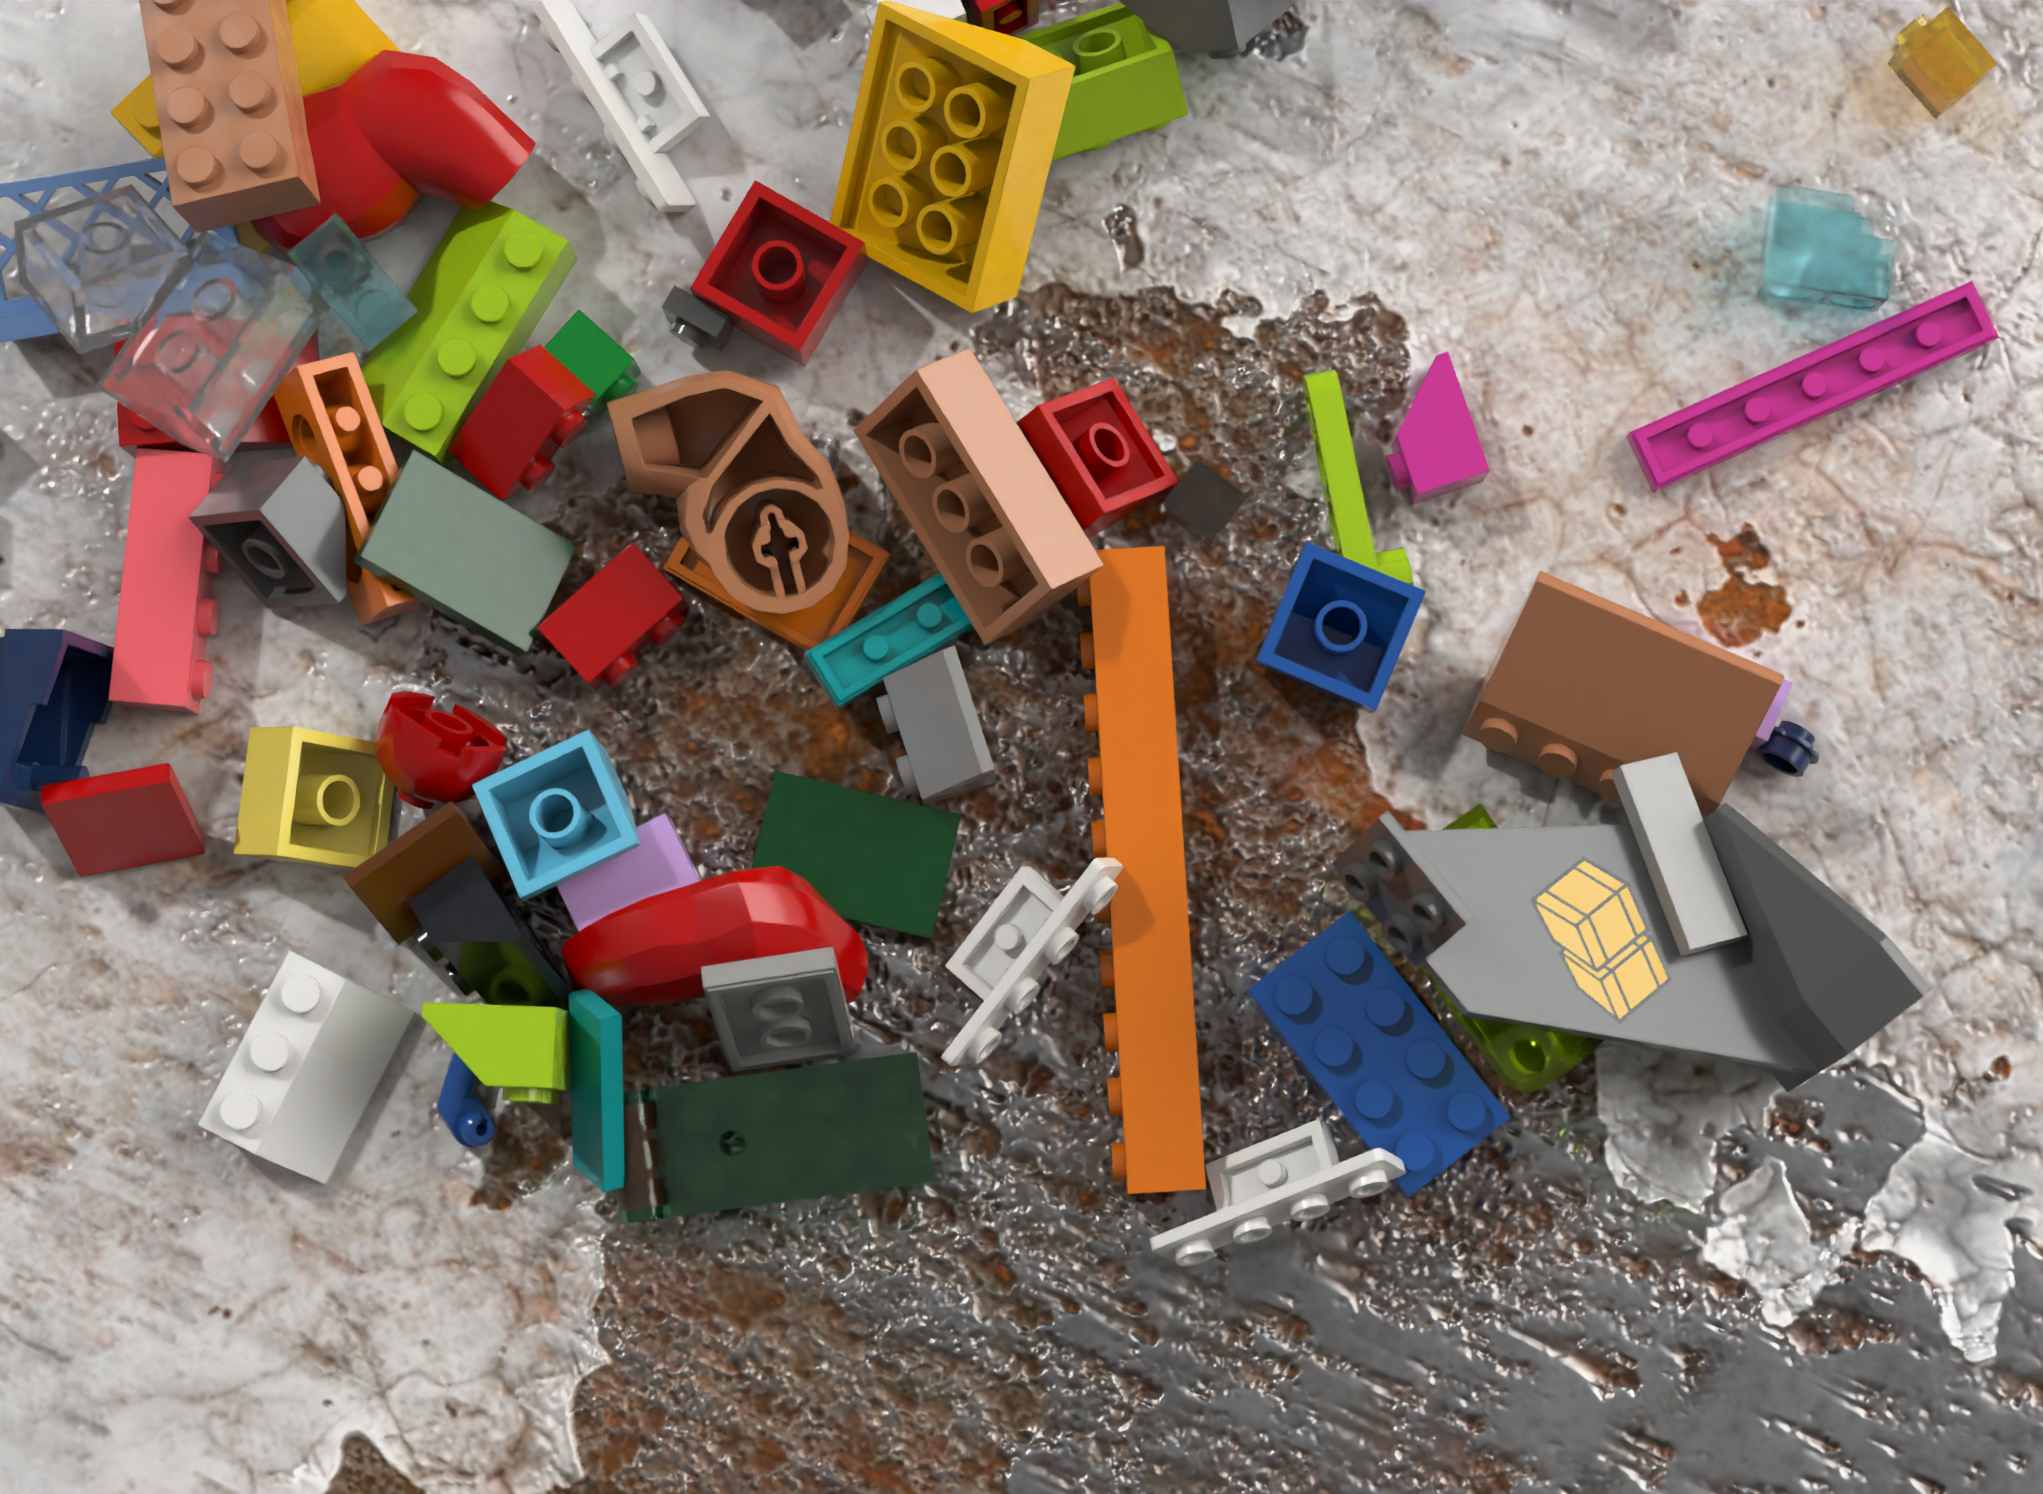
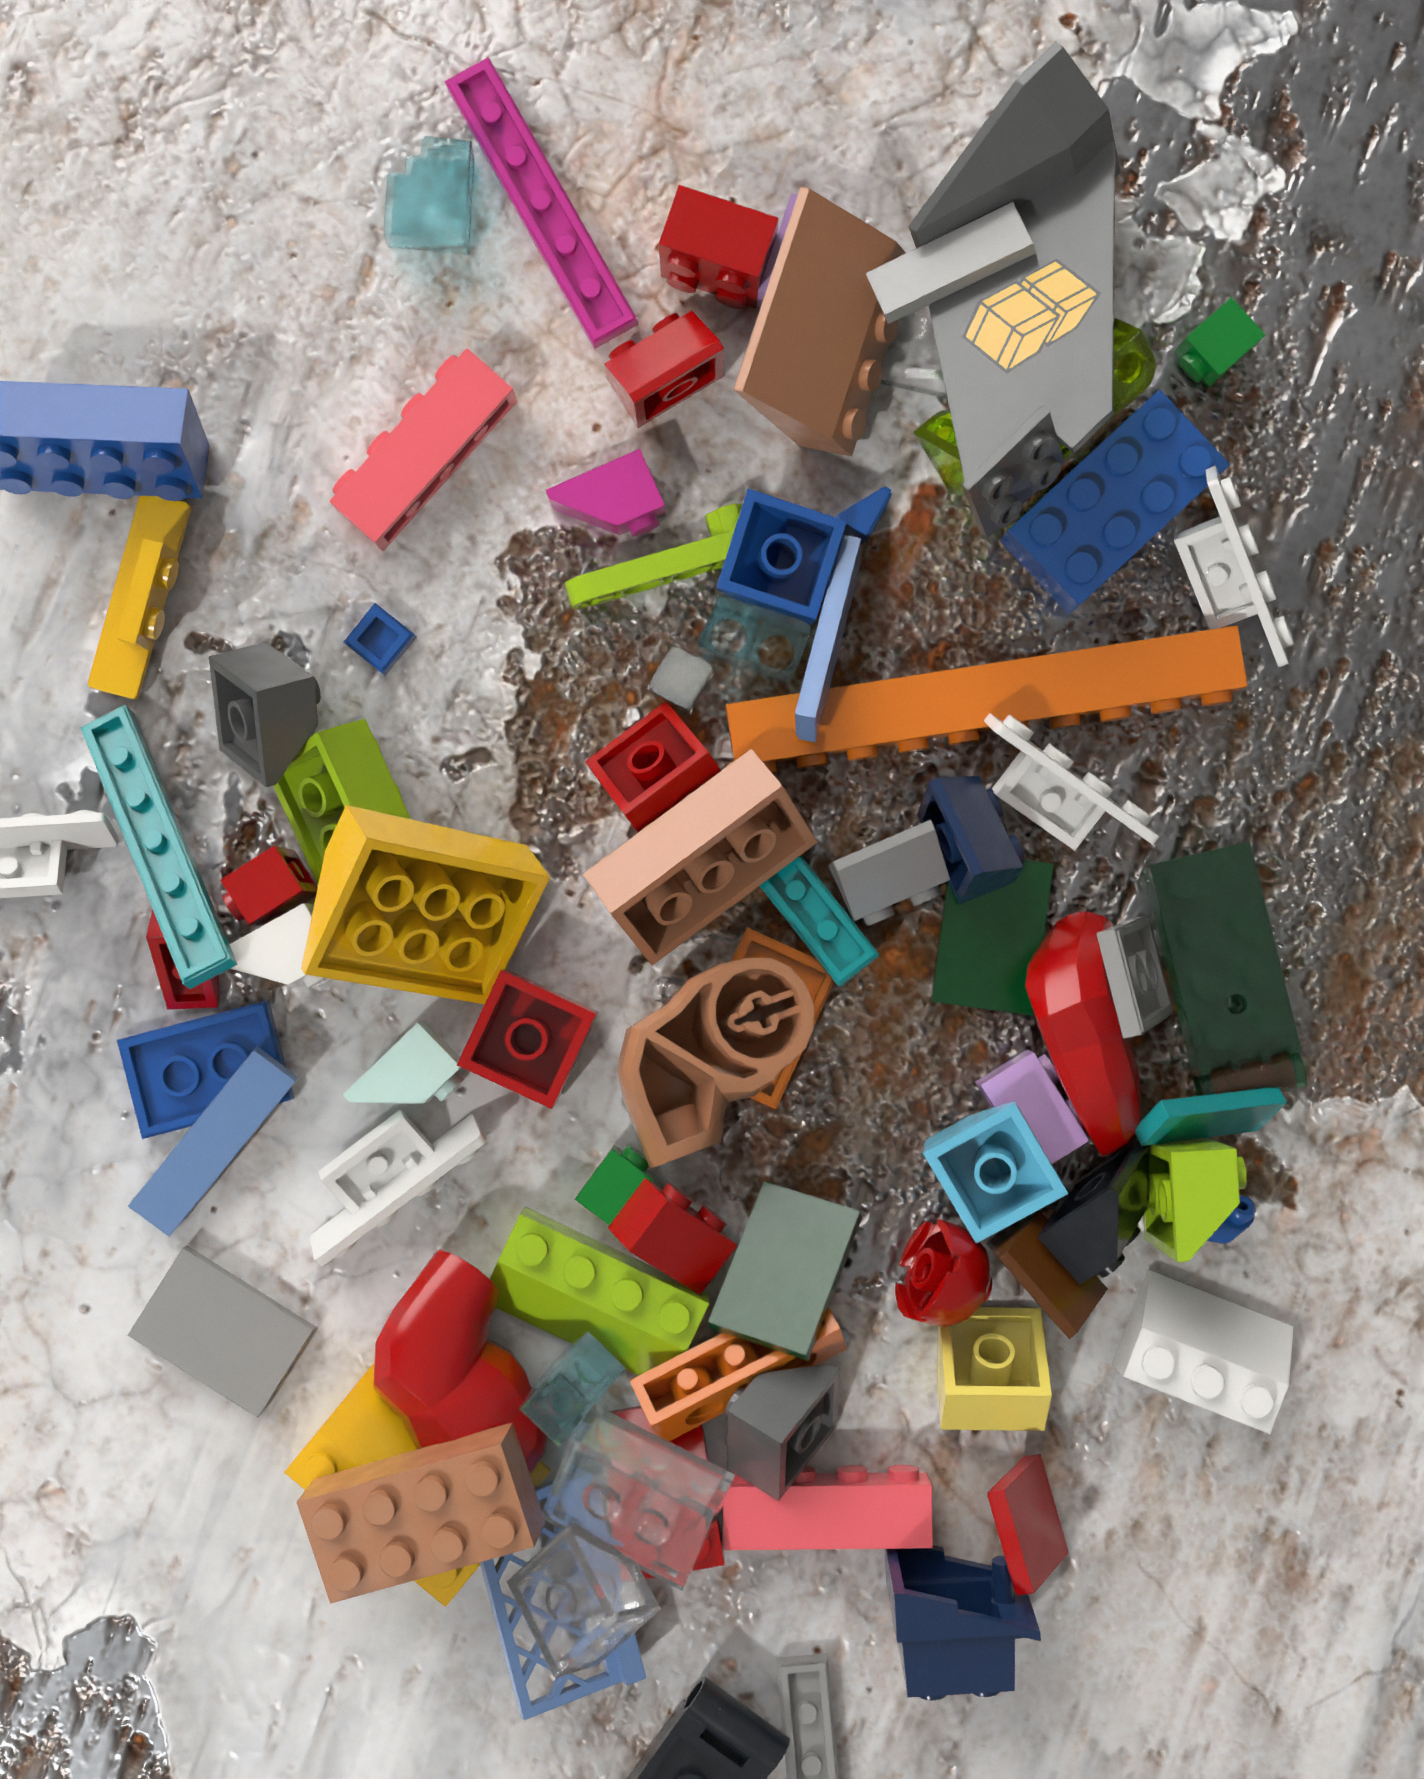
camera: 100 degrees left, 5 degrees up
red brick [537,542,689,692] -> none
dark grey plate [662,285,734,351] -> none
dark blue plate [1757,721,1819,777] -> none
clear yellow brick [1887,7,1998,120] -> none
none -> coral brick [329,348,518,551]
none -> blue tile [343,603,417,676]
none -> light aqua slope [343,1021,464,1104]
none -> red slope [604,310,724,428]
none -> red brick [658,185,779,309]
none -> clear light blue piece [698,594,810,685]
none -> medium blue tile [795,535,861,742]
none -> blue slope [834,486,892,544]
none -> dark blue slope [917,776,1025,905]
none -> green brick [1175,297,1266,389]

